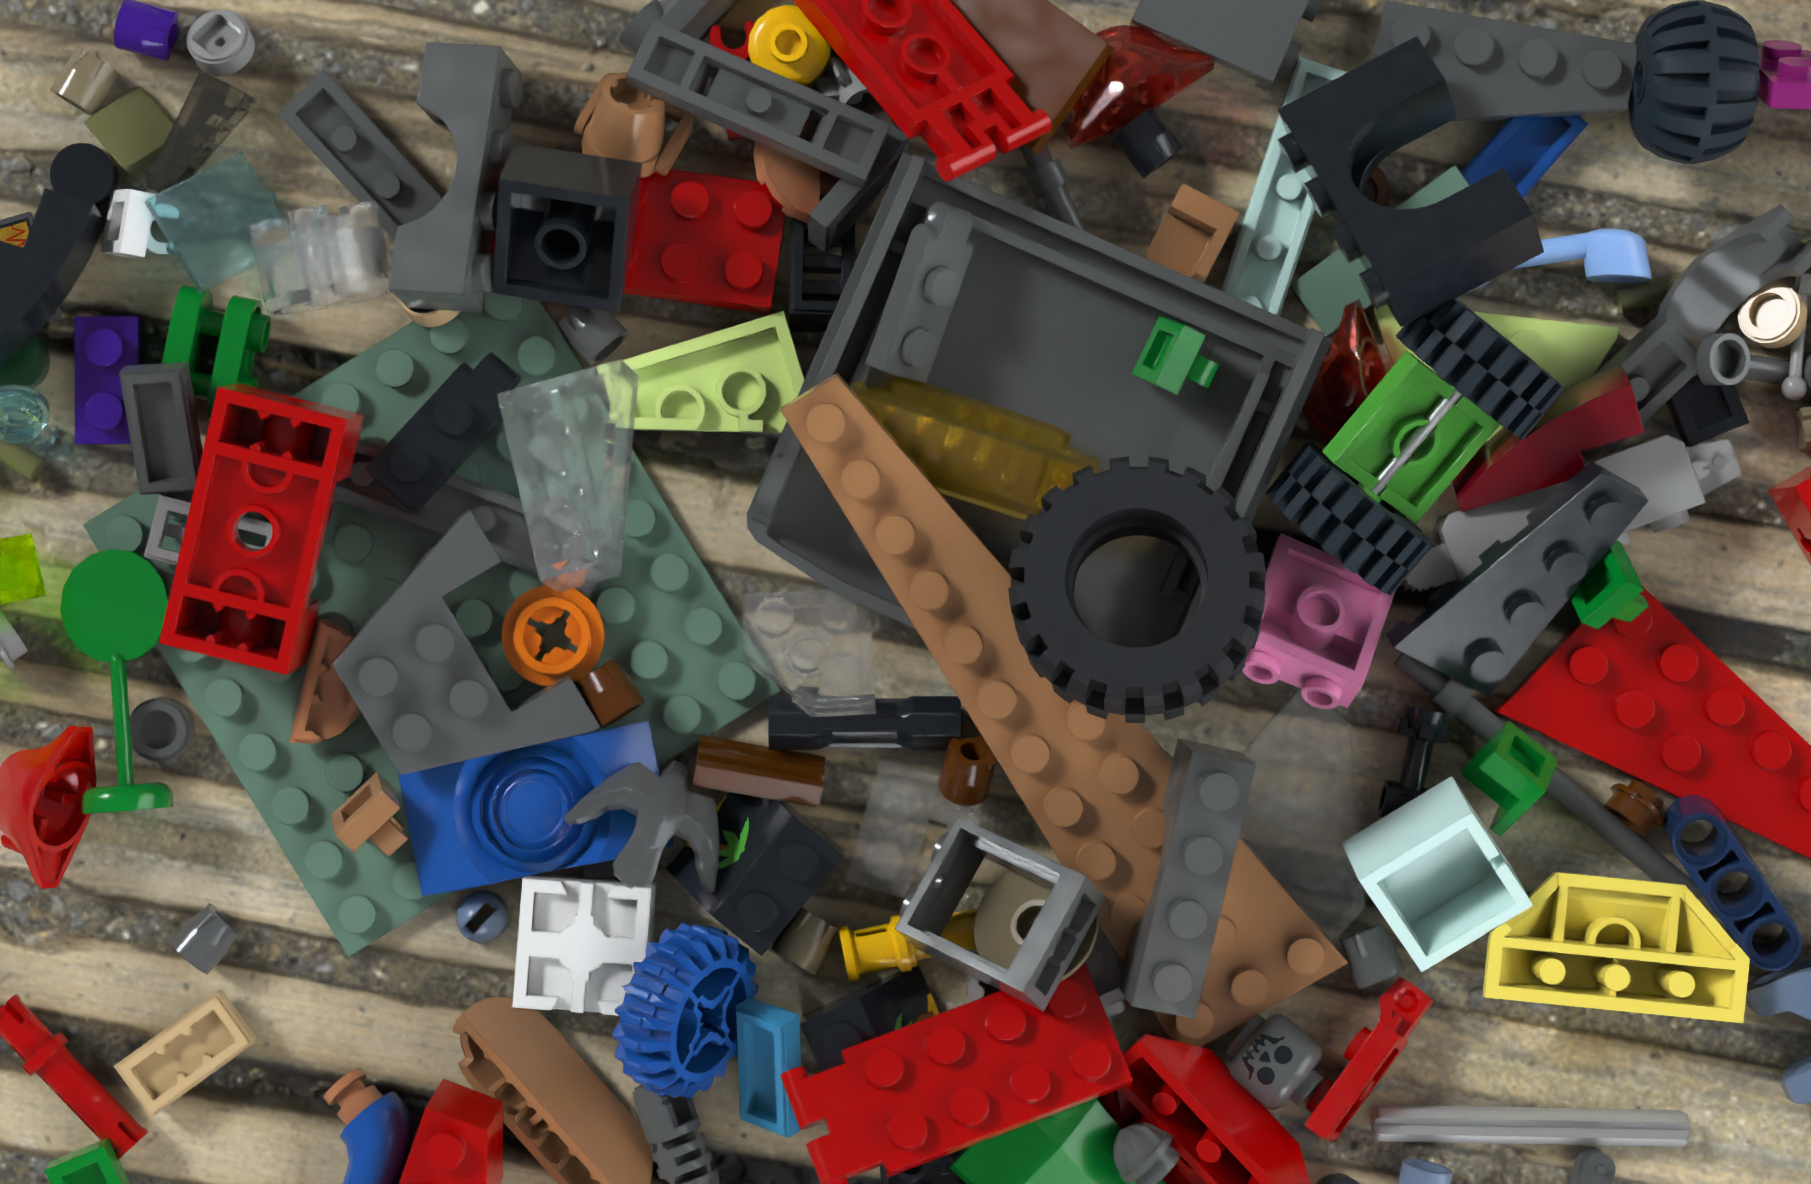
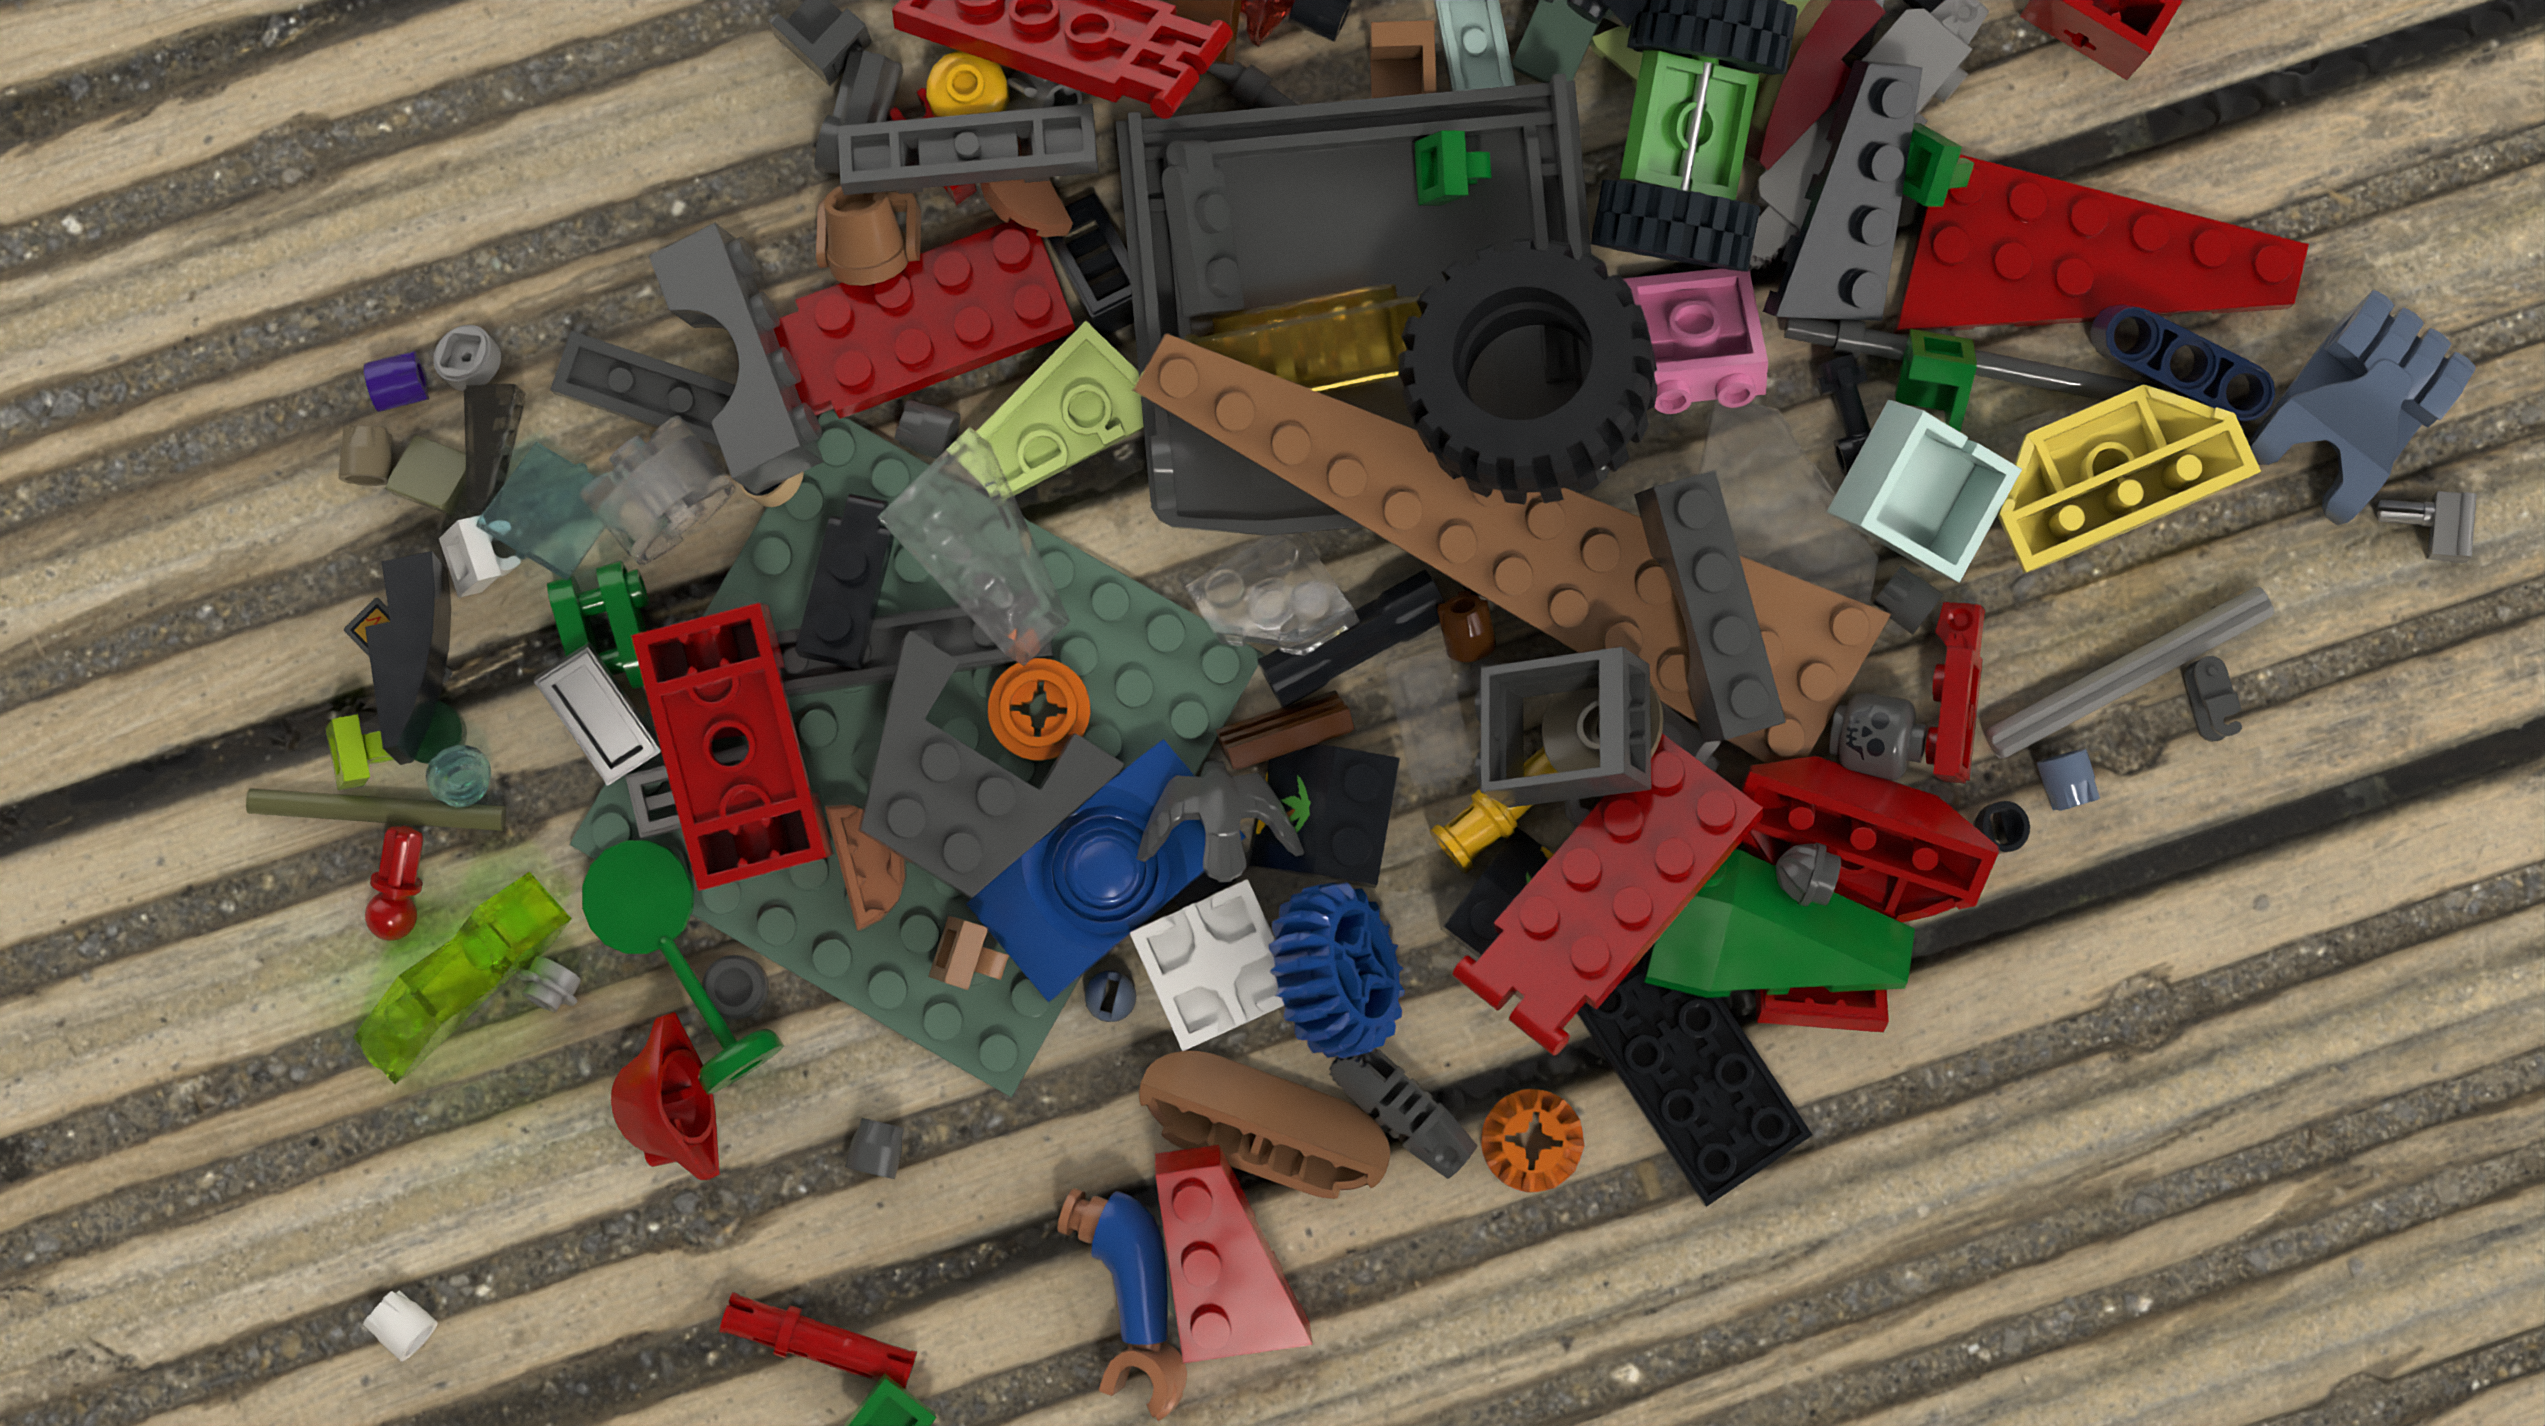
camera: 30 degrees left, 5 degrees down
black tile [50,143,119,207] -> none
dark purple plate [74,316,144,445] -> none
tan plate [114,989,258,1118] -> none
black slope [492,143,642,313] -> none
reddish brown hose [577,659,645,728] -> none
dark azure tile [736,997,801,1138] -> none
dark tan hose [771,907,838,975] -> none
dark grey tile [808,123,908,253] -> none
clear red hat [1302,299,1387,439] -> none
reddish brown plate [1604,780,1665,838] -> none

